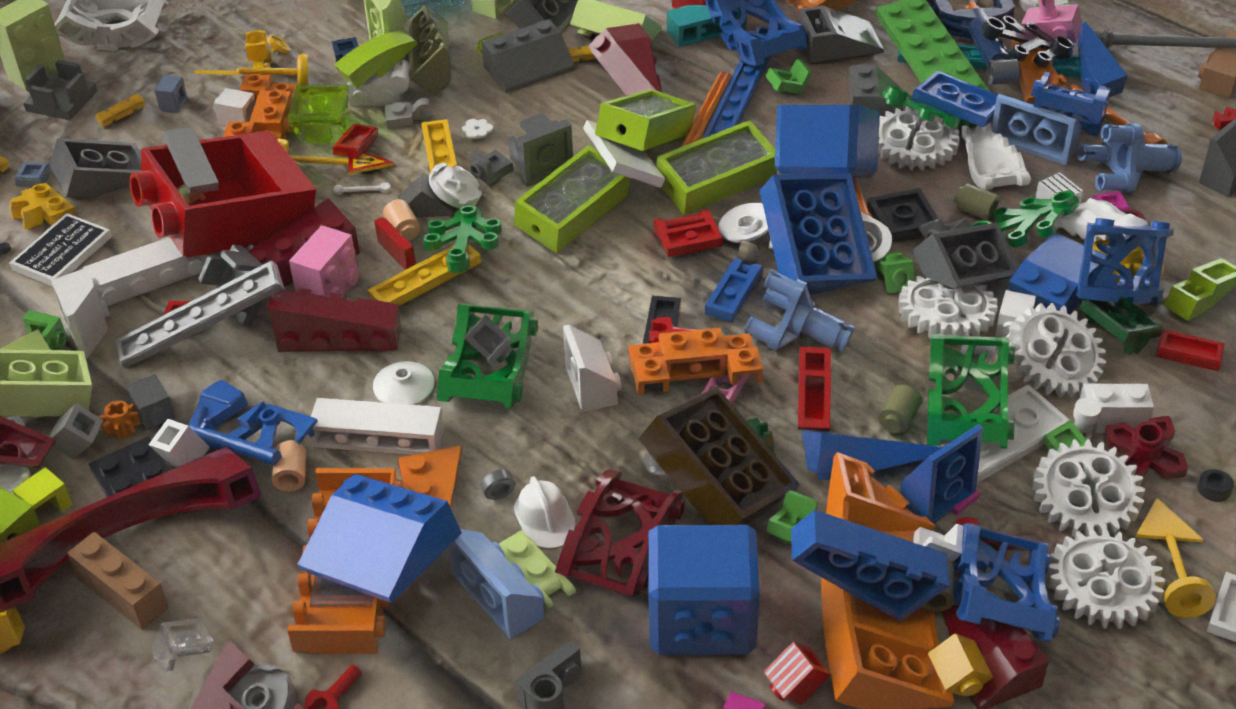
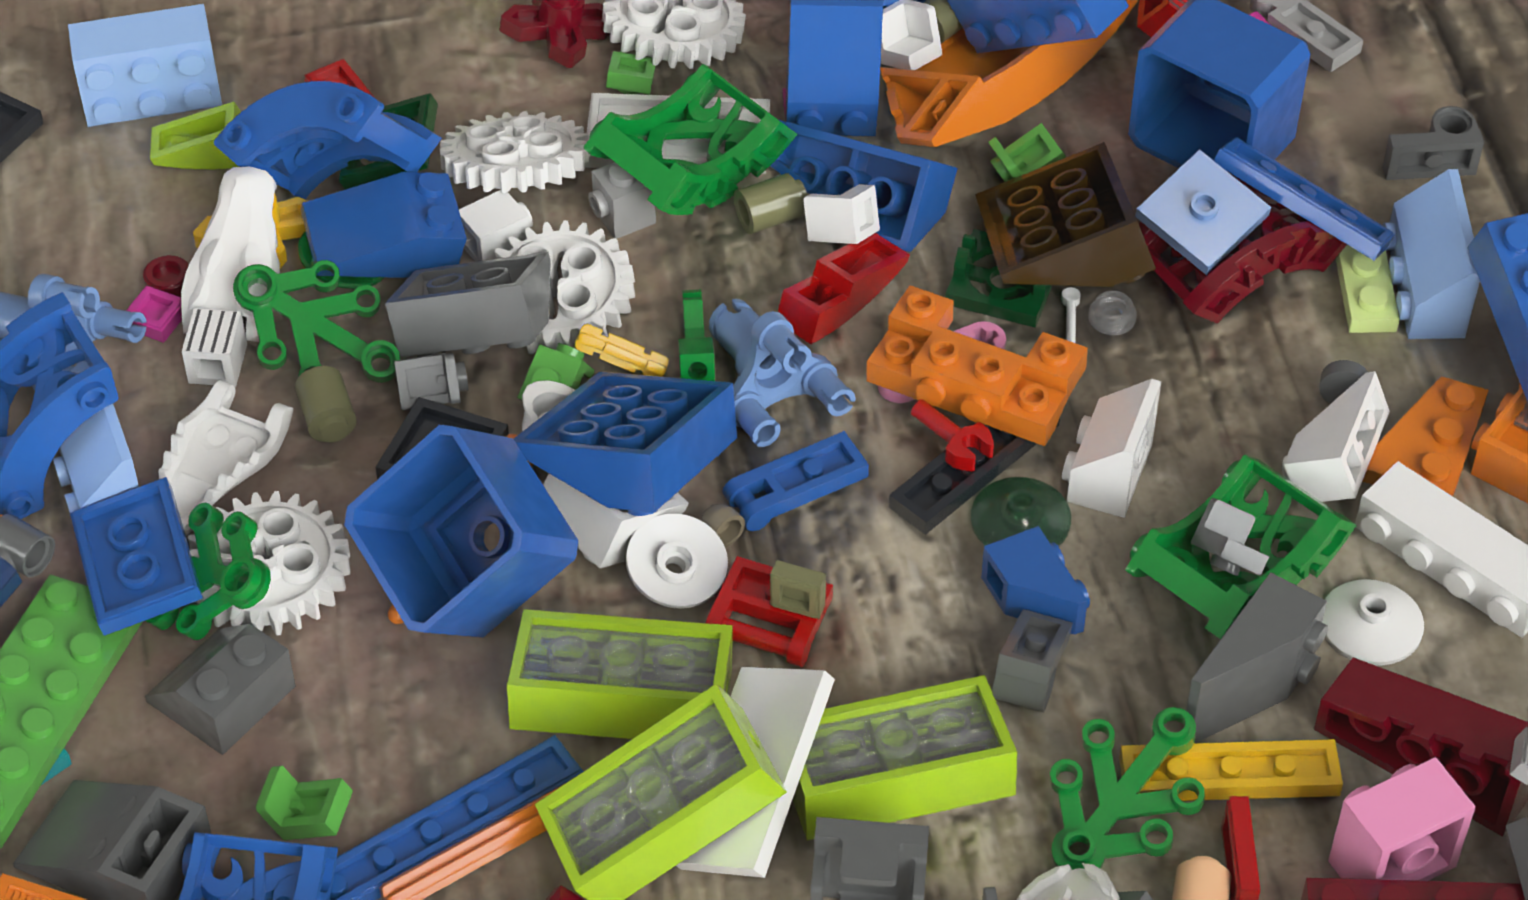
camera: 145 degrees left, 5 degrees up
white piece [514,476,576,549] -> none
white hinge [1073,383,1154,440] -> none
none -> yellow axle [575,323,669,377]
none -> green piece [678,289,715,381]
none -> olive tile [770,560,826,619]
none -> white panel [804,184,880,244]
none -> clear green dish [971,477,1071,546]
none -> blue slope [981,526,1090,635]
none -> dark grey plate [992,609,1073,713]
none -> plate [1135,149,1271,275]
none -> dark grey slope [1183,572,1328,743]
none -> blue tile [1214,137,1395,261]
none -> white slope [1282,371,1390,504]

